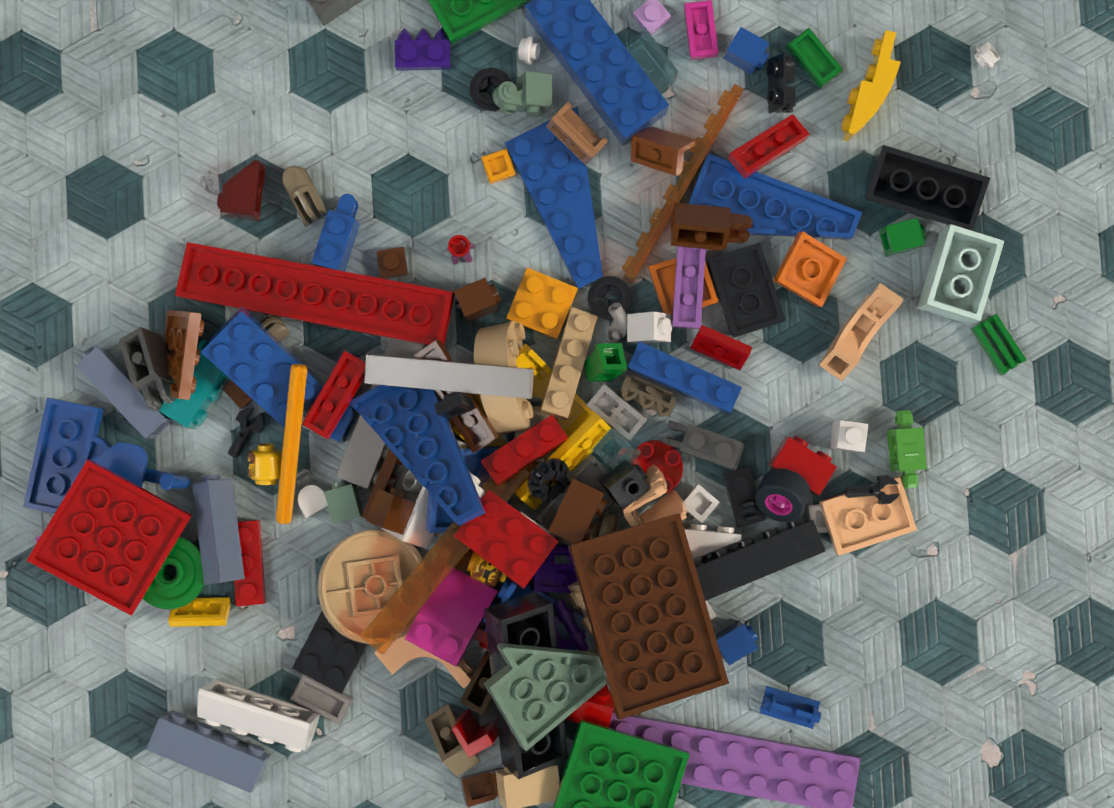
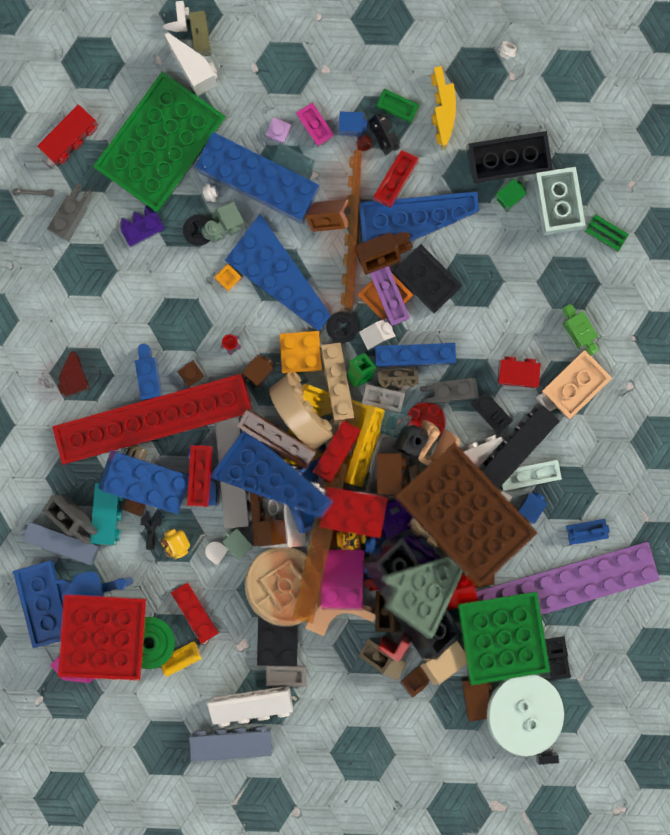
camera: 20 degrees left, 0 degrees up
dark orange plate [164,310,204,400] -> none
sand blue brick [192,475,245,585] -> none
light orange axle [276,364,307,524] -> none
dark tan arm [282,165,328,227] -> none
light grey tile [365,354,534,399] -> none
black plate [434,392,475,419] -> none
black gear [528,458,572,502] -> none
medium nougat hinge [546,102,608,165] -> none
light grey arm [607,302,628,343] -> none
white plate [683,484,720,523] -> none
red plate [690,324,752,370] -> none
black wheel [755,468,811,522] -> none
orange plate [773,231,847,307] -> none
light nougat arch [819,283,903,381] -> none
white brick [830,420,869,452] -> none
black bar [844,475,900,504] -> none
none -> clear red hinge [356,134,373,151]
none -> light aqua plate [501,460,562,491]

